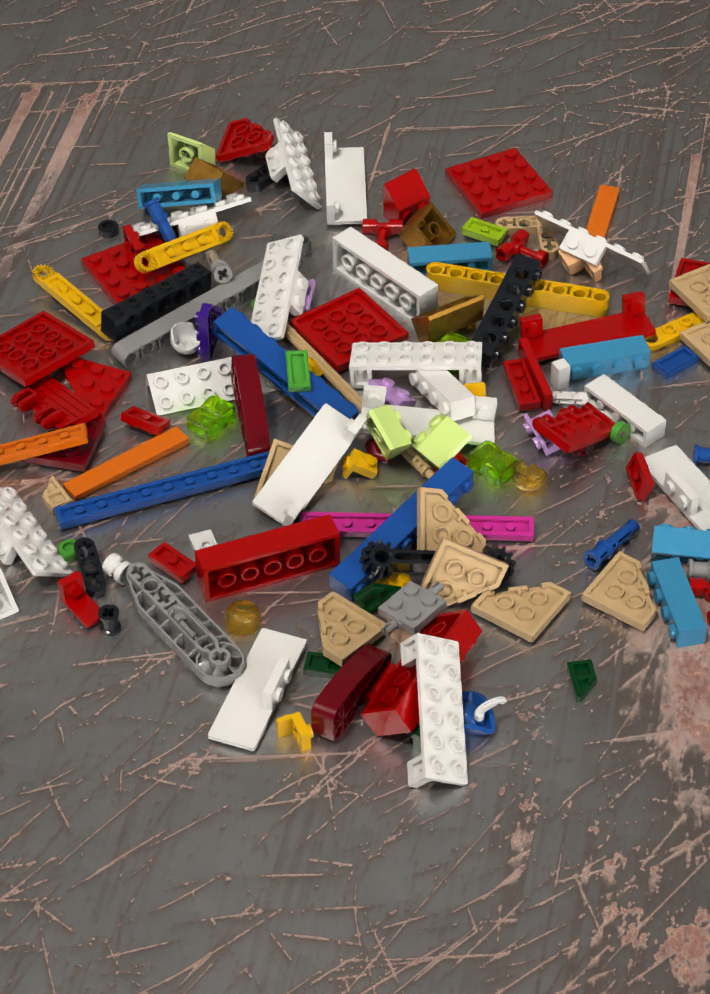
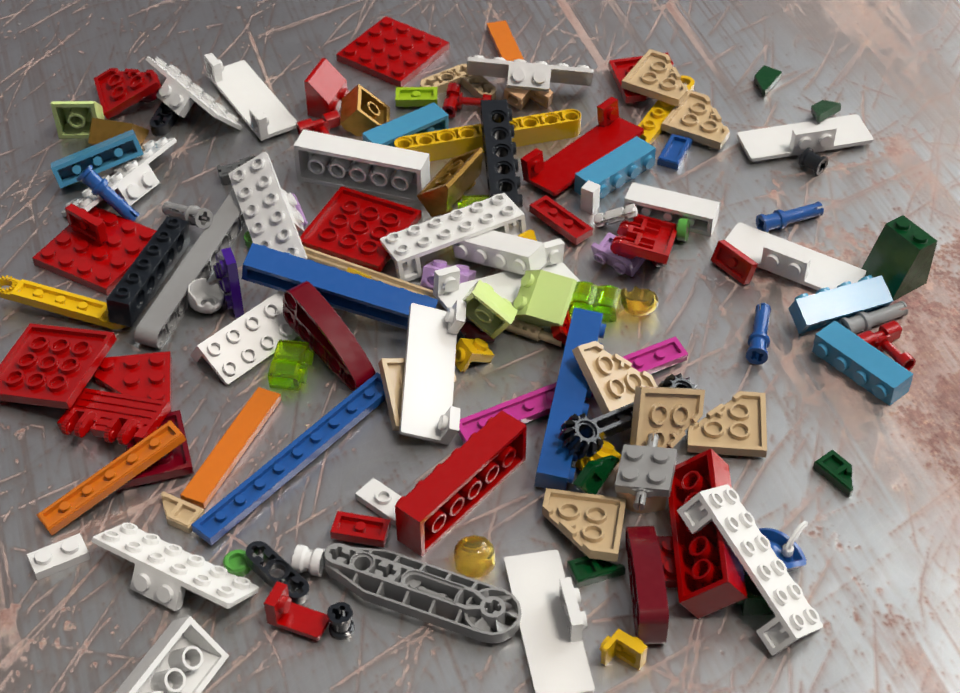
camera: 30 degrees left, 0 degrees up
black tile [98,220,119,238] -> none
red plate [120,406,171,435] -> none
yellow plate [134,221,233,273] -> none
bright green tile [285,350,311,392] -> none
red tile [518,337,553,411] -> none
tan plate [581,551,656,631] -> none

